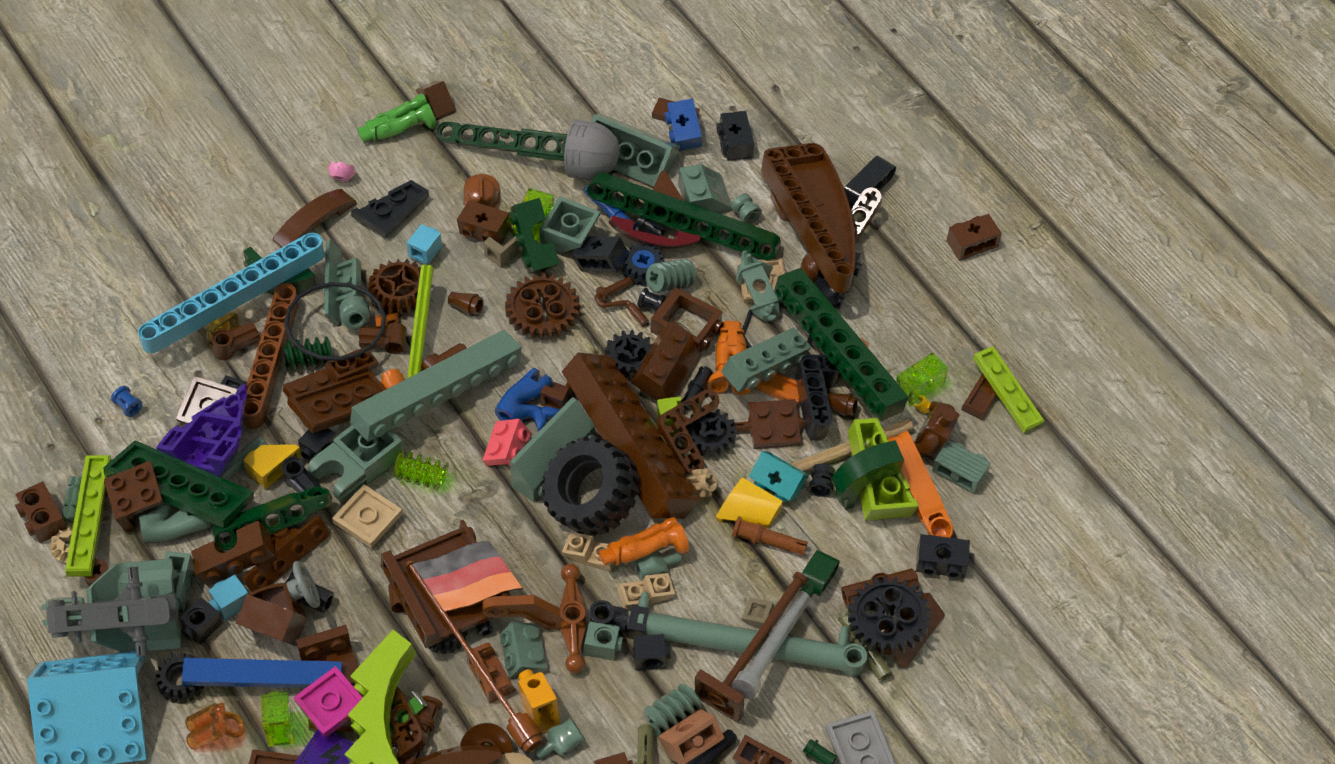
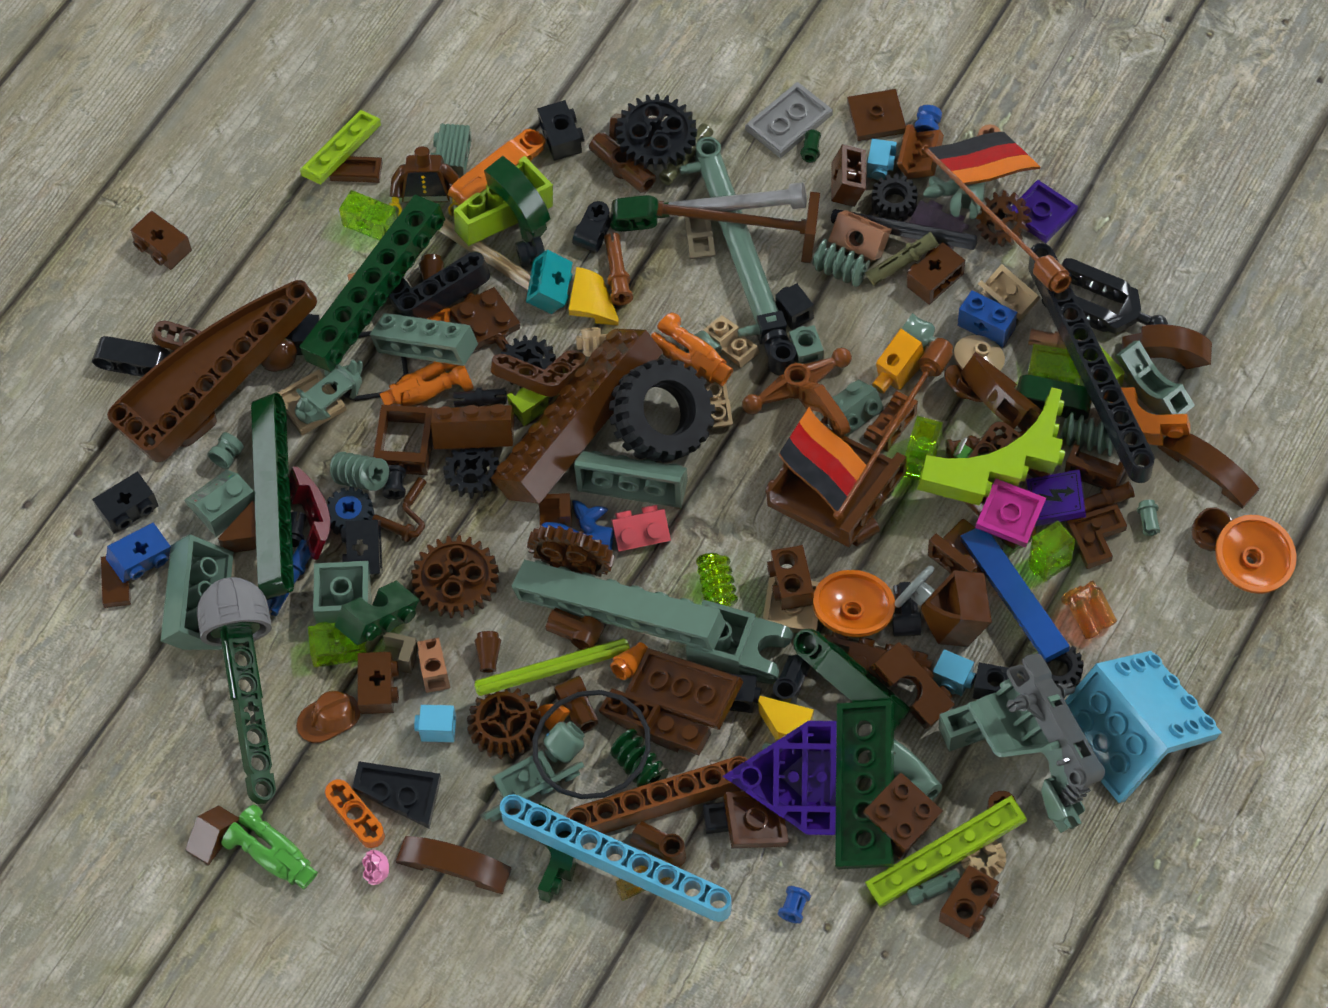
camera: 110 degrees left, 5 degrees up
none -> orange beam [325,779,385,848]
none -> nougat leg [417,637,450,693]
none -> reddish brown gear [527,525,615,577]
none -> black piece [572,201,611,253]
none -> reddish brown brick [767,545,814,610]
none -> orange dish [813,570,895,637]
none -> clear neon green brick [904,416,943,480]

